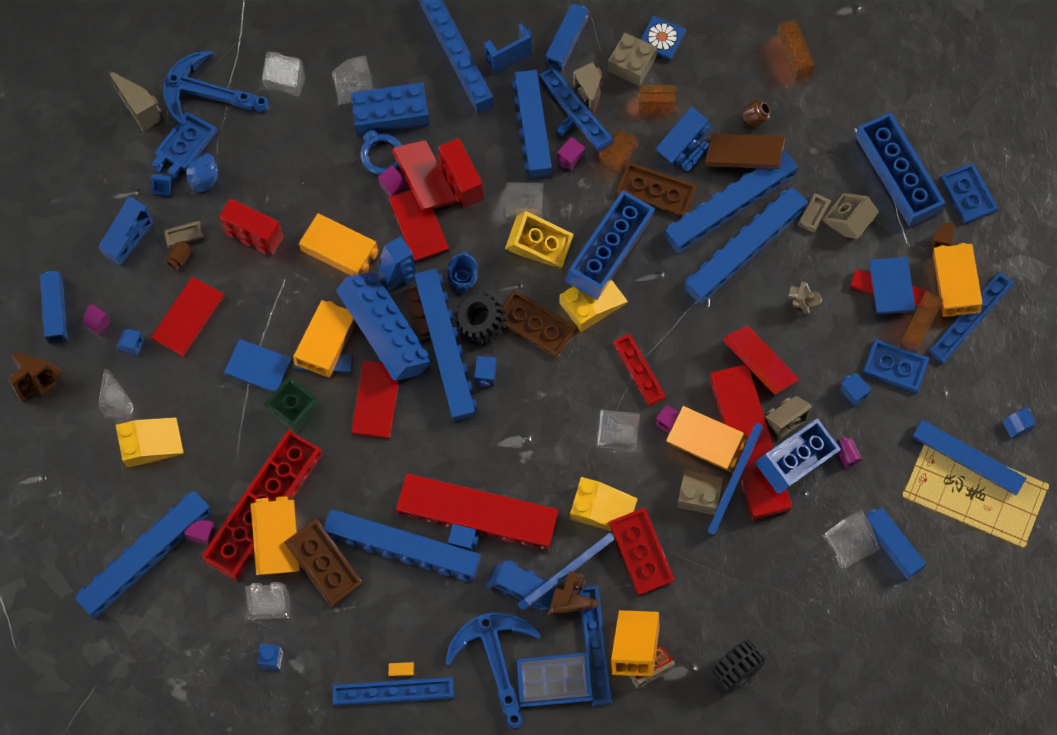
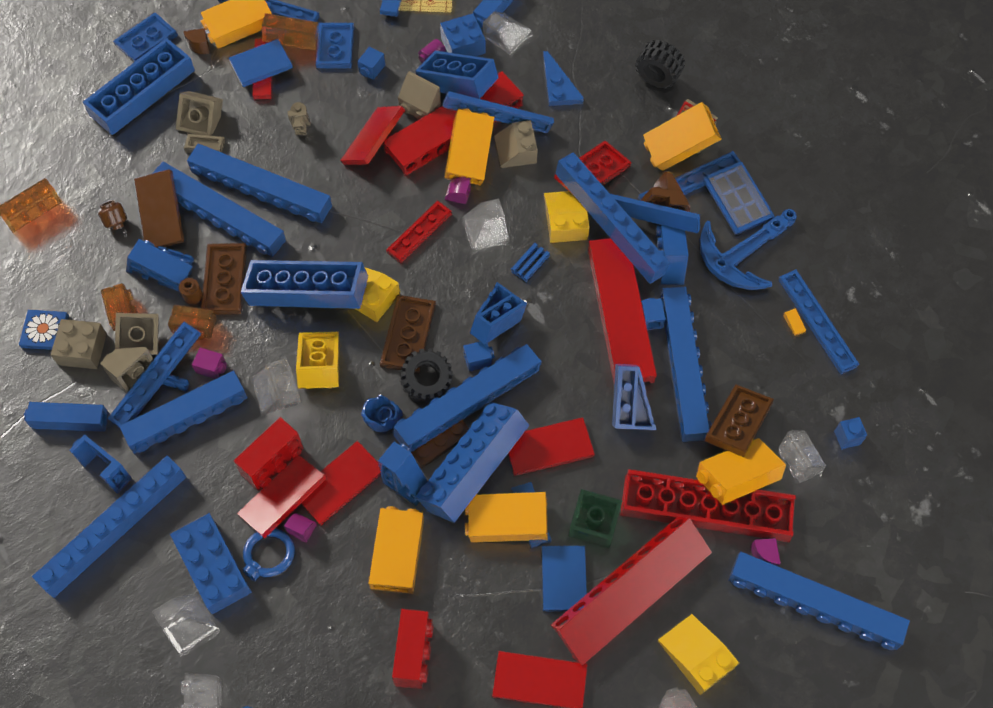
camera: 115 degrees left, 5 degrees down
none -> dark tan brick [115,313,159,355]
none -> reddish brown brick [179,278,202,305]
none -> blue brick [440,13,486,56]
none -> blue wedge [470,282,527,344]
none -> blue tile [511,243,550,282]
none -> blue wing [543,51,584,106]
none -> red tile [551,516,712,665]
none -> blue brick [555,152,670,284]
none -> blue wedge [612,364,656,430]

